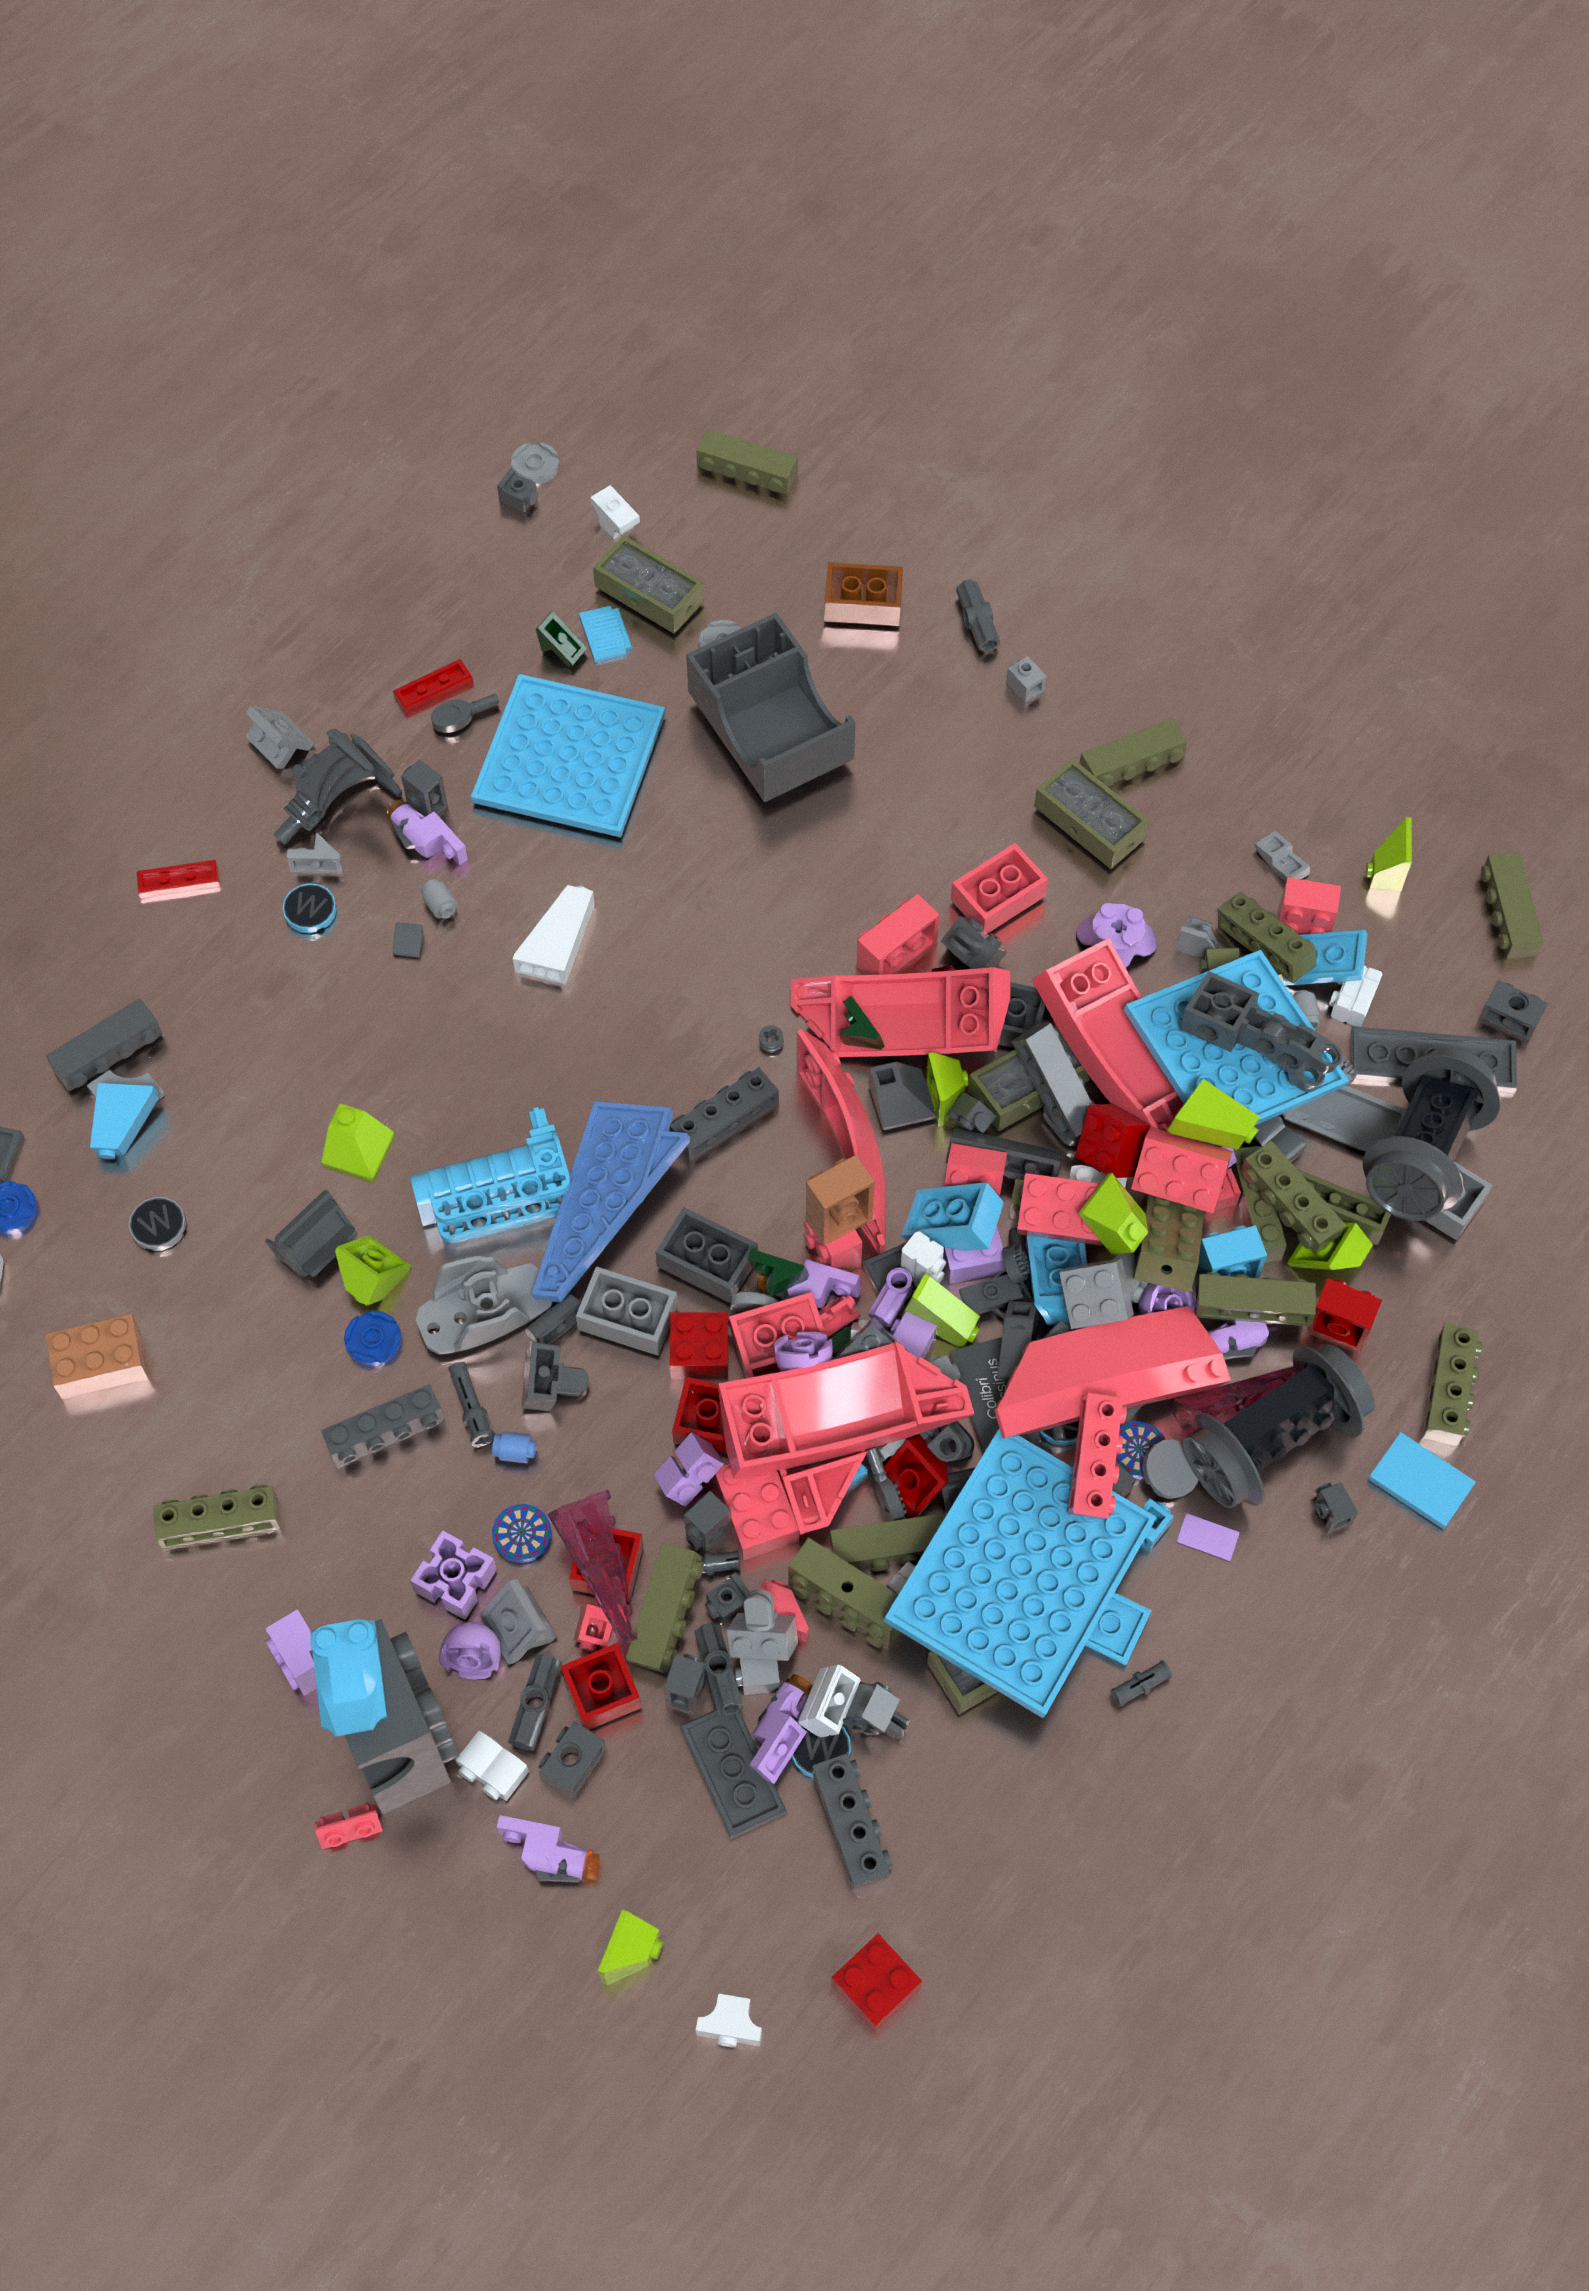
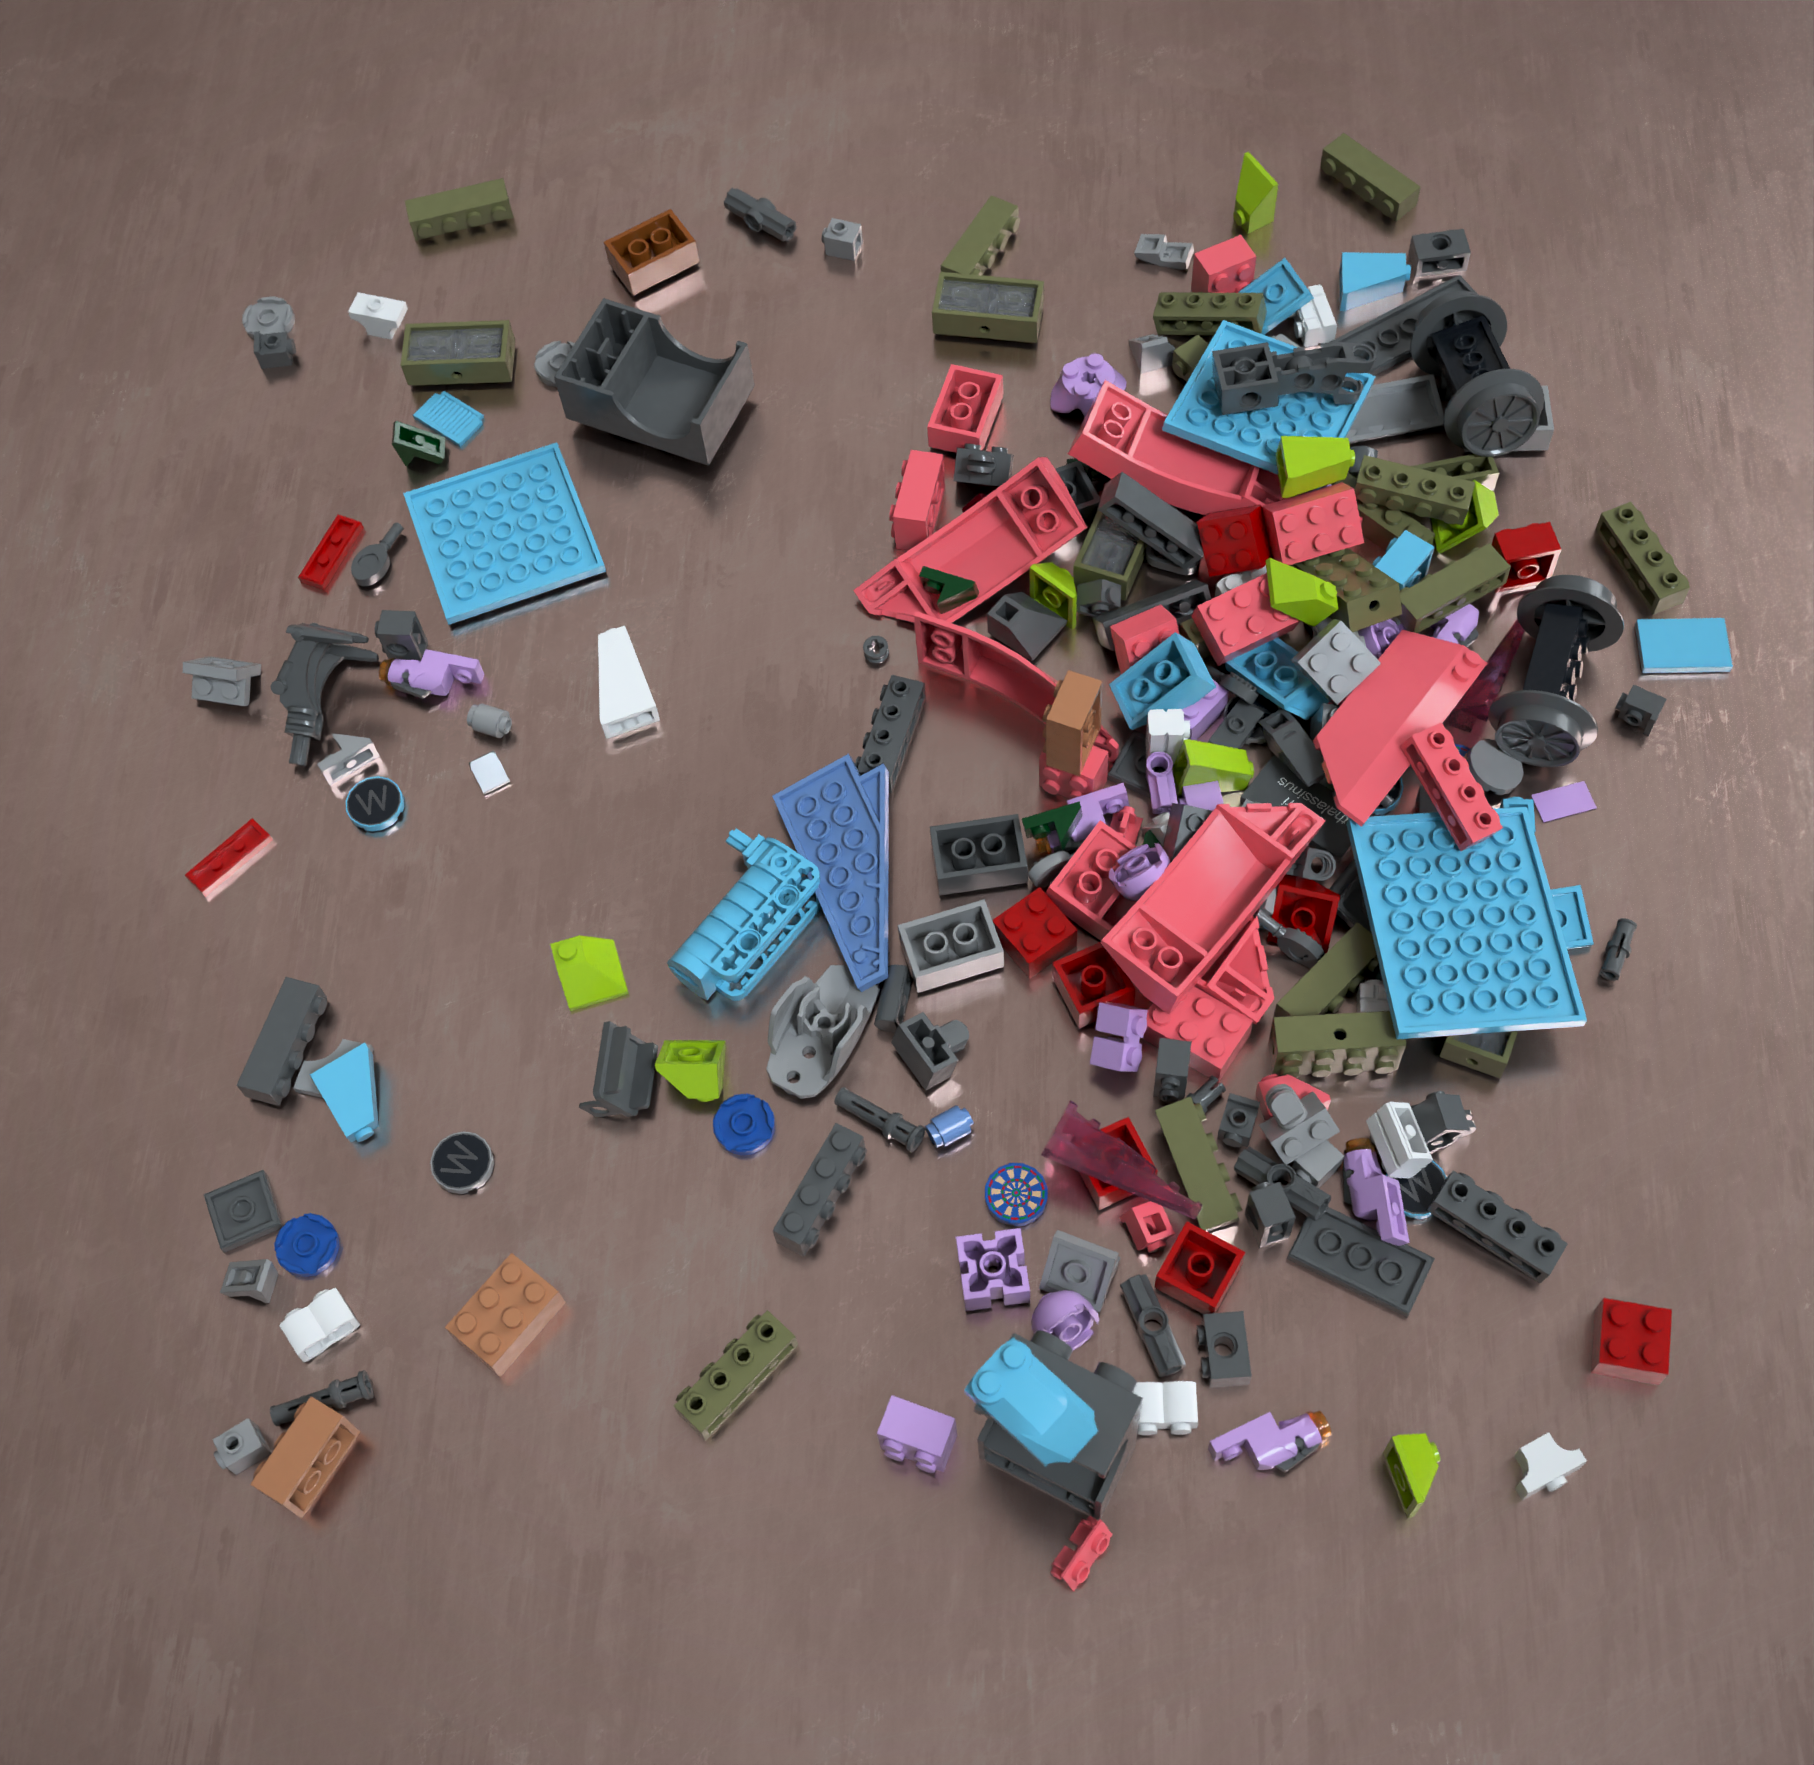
camera: 30 degrees left, 0 degrees up
none -> medium azure slope [1339,252,1411,311]

